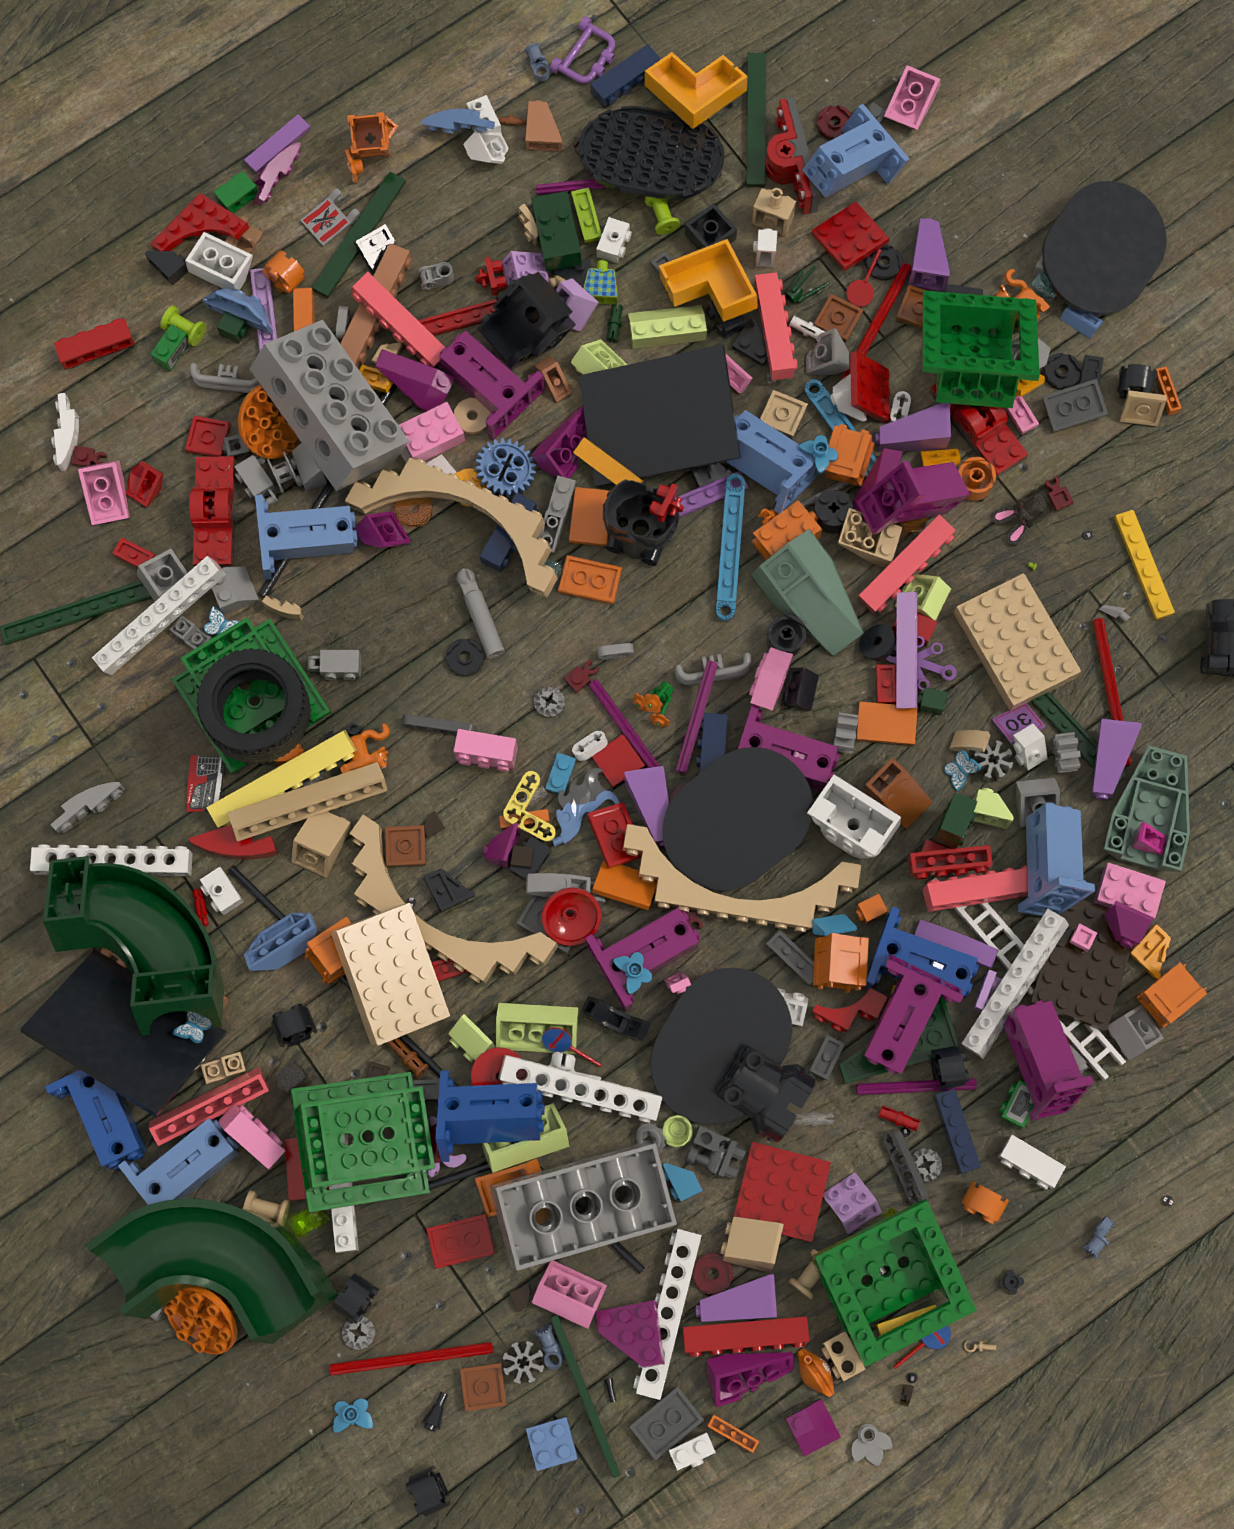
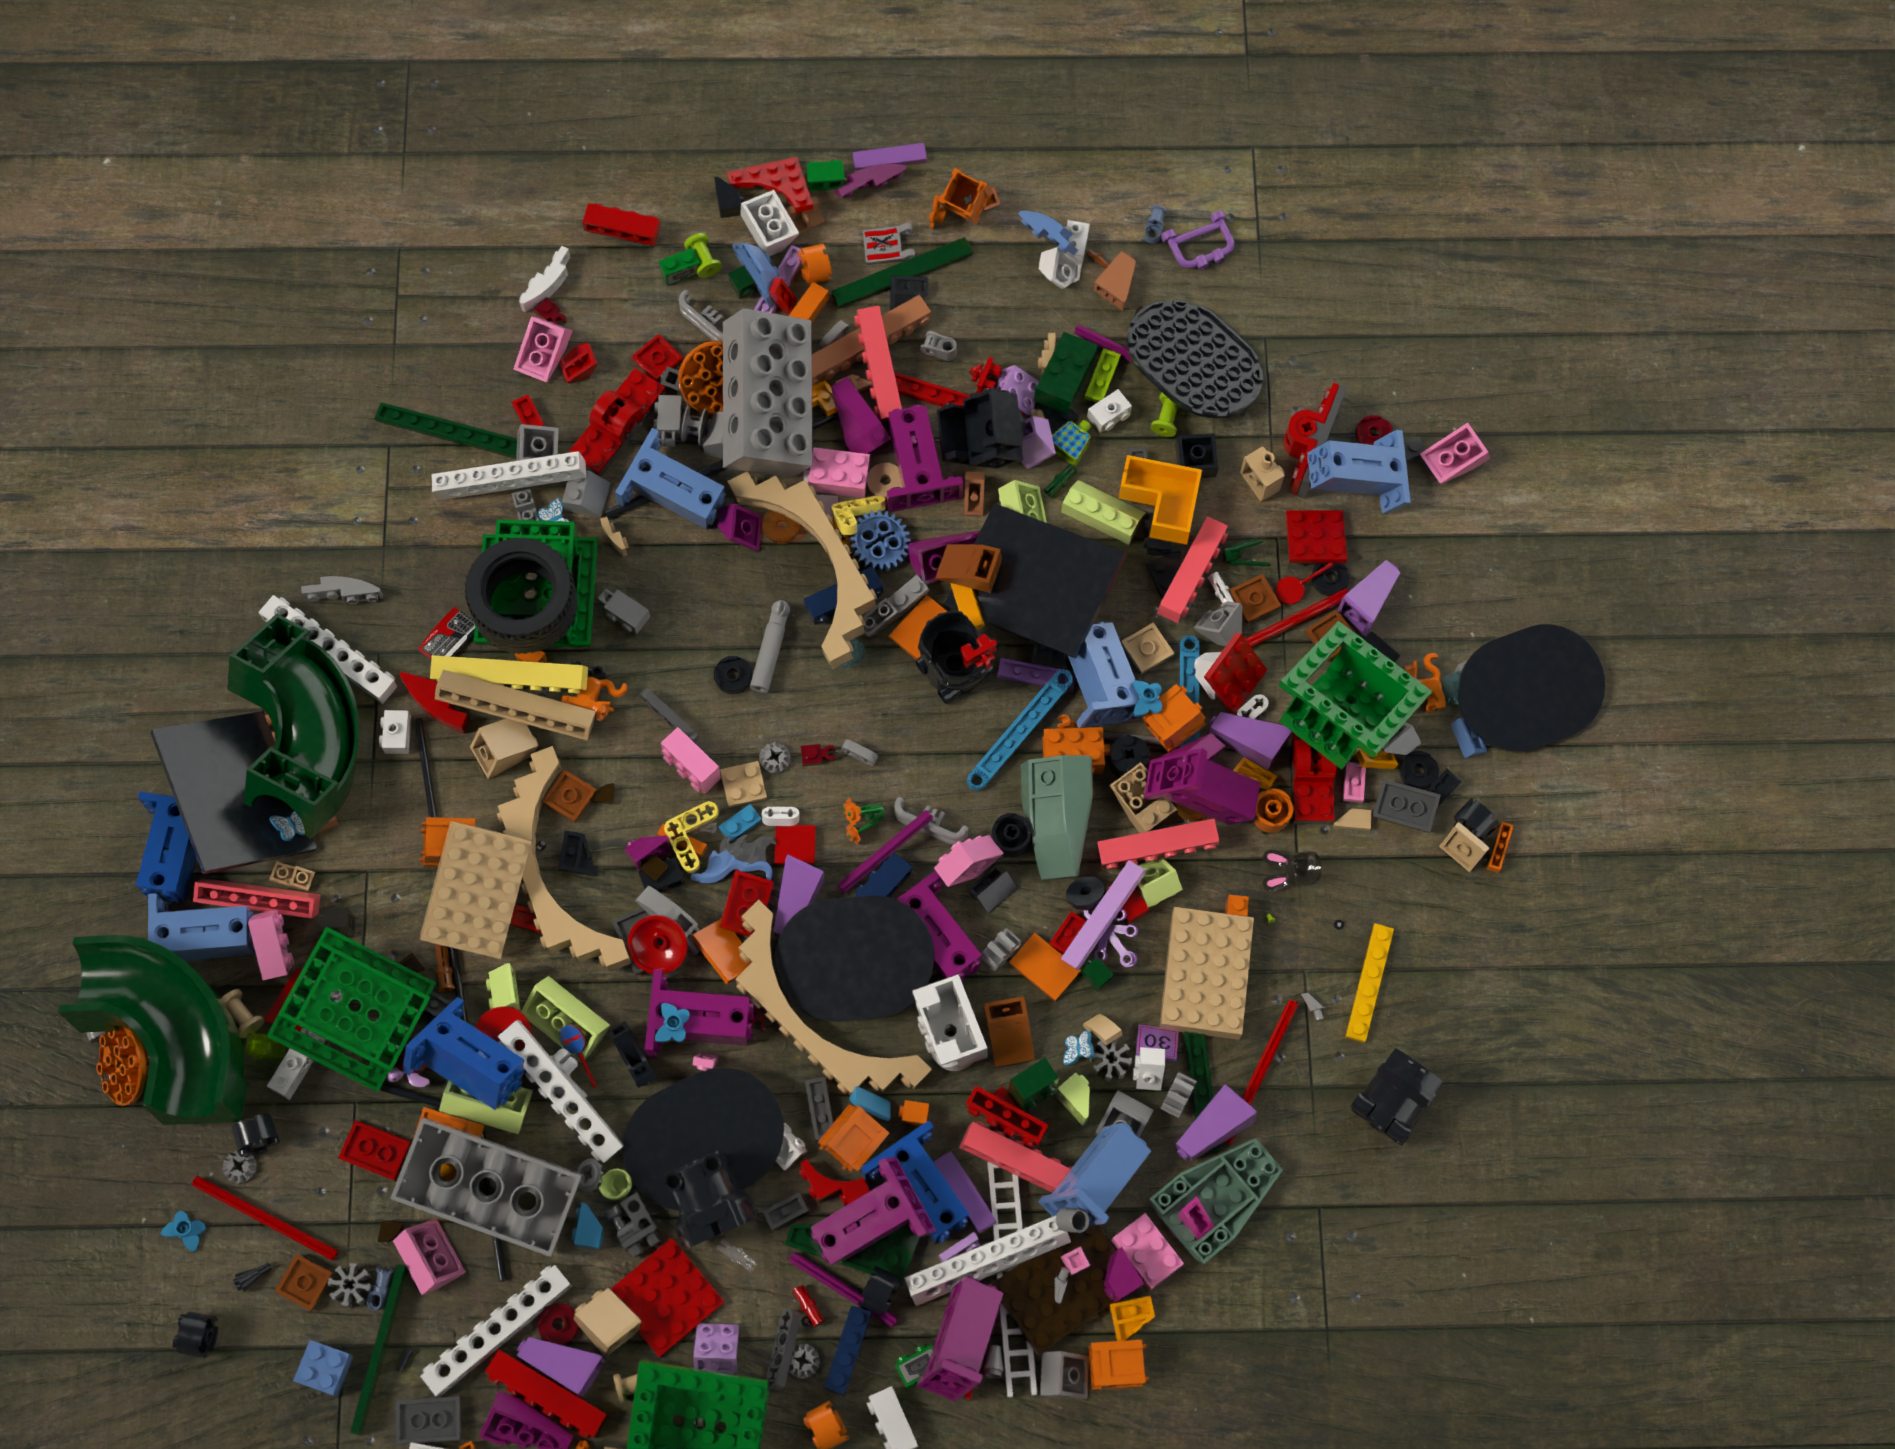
camera: 30 degrees right, 5 degrees down
red axle [192,889,209,927] -> none
medium blue wedge [244,913,317,971] -> none
black brick [271,1004,317,1047] -> none
orange tile [558,555,622,605] -> none
magenta axle [589,679,660,768] -> none
dark blue brick [591,44,661,108] -> none
magenta plate [596,1300,665,1368] -> none
light orange piece [645,52,748,129] -> none
bright pink plate [726,354,753,393] -> none
dark green tile [747,53,766,187] -> none
white brick [753,229,777,268] -> none
dark red plate [1044,476,1074,512] -> none
none -> tan plate [720,761,767,808]
none -> red plate [769,277,797,314]
none -> light yellow beam [831,496,886,535]
none -> dark orange slope [935,544,1002,593]
none -> light grey bar [1055,1268,1069,1303]
none -> light grey piece [1056,1208,1089,1233]
none -> orange brick [1225,895,1249,917]
none -> tan tile [1333,808,1371,831]

